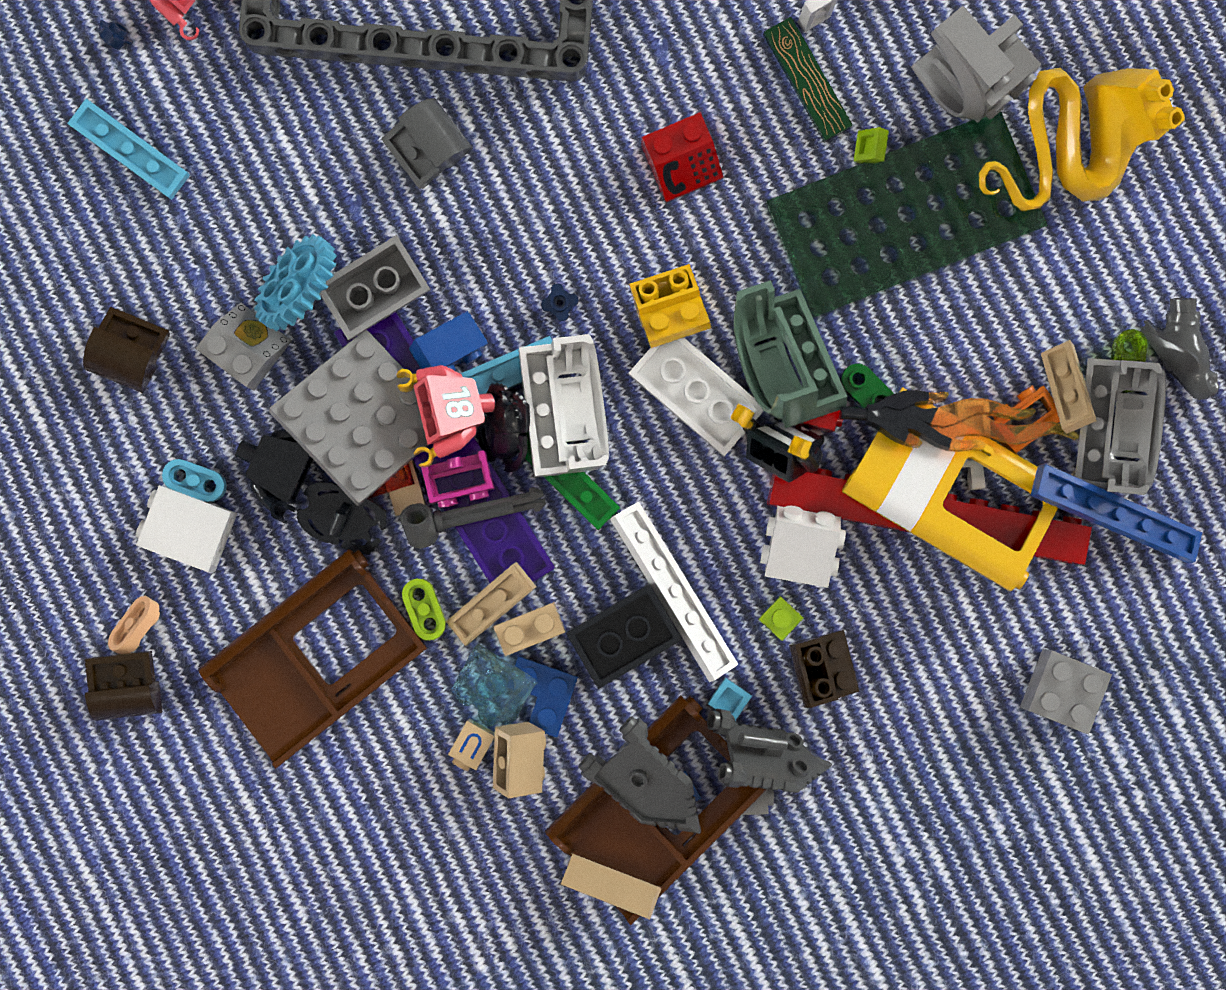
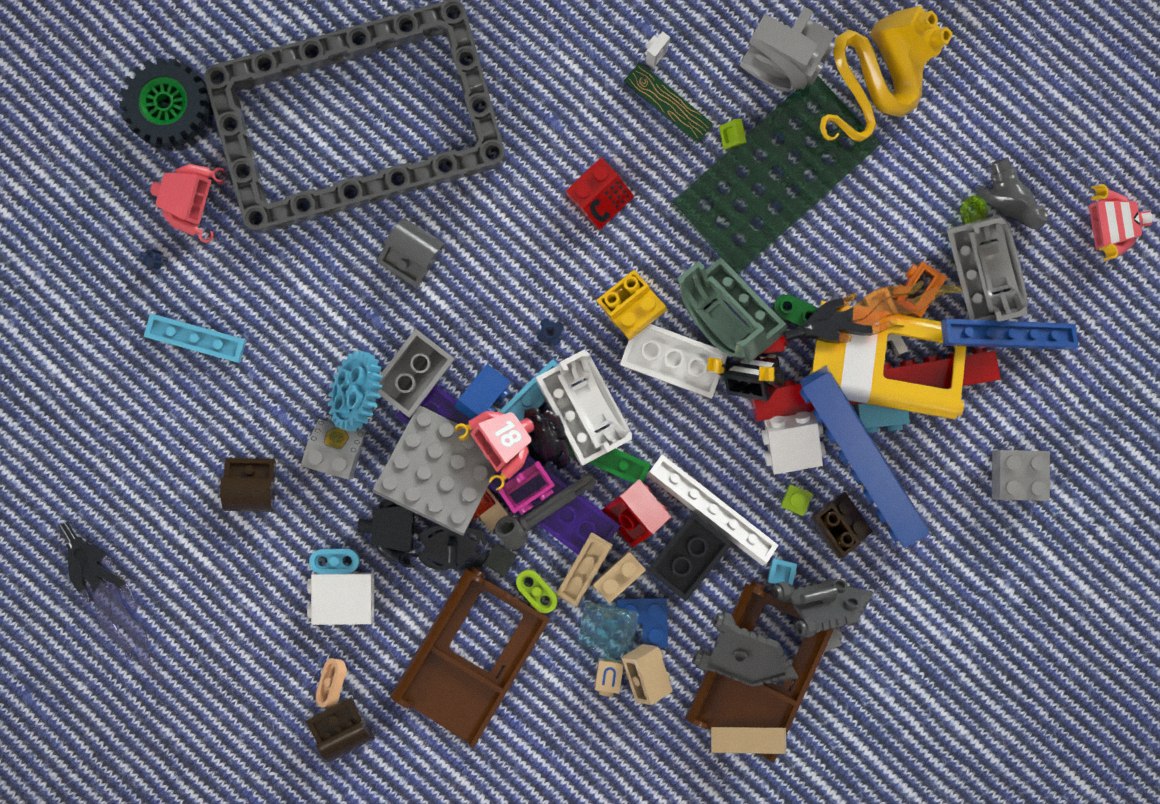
camera: 25 degrees left, 0 degrees up
tan tile [1041,340,1097,434] -> none
none -> pearl dark grey tile [484,543,517,577]
none -> slope [601,479,671,548]
none -> blue brick [799,365,930,548]
none -> medium azure brick [854,404,910,433]

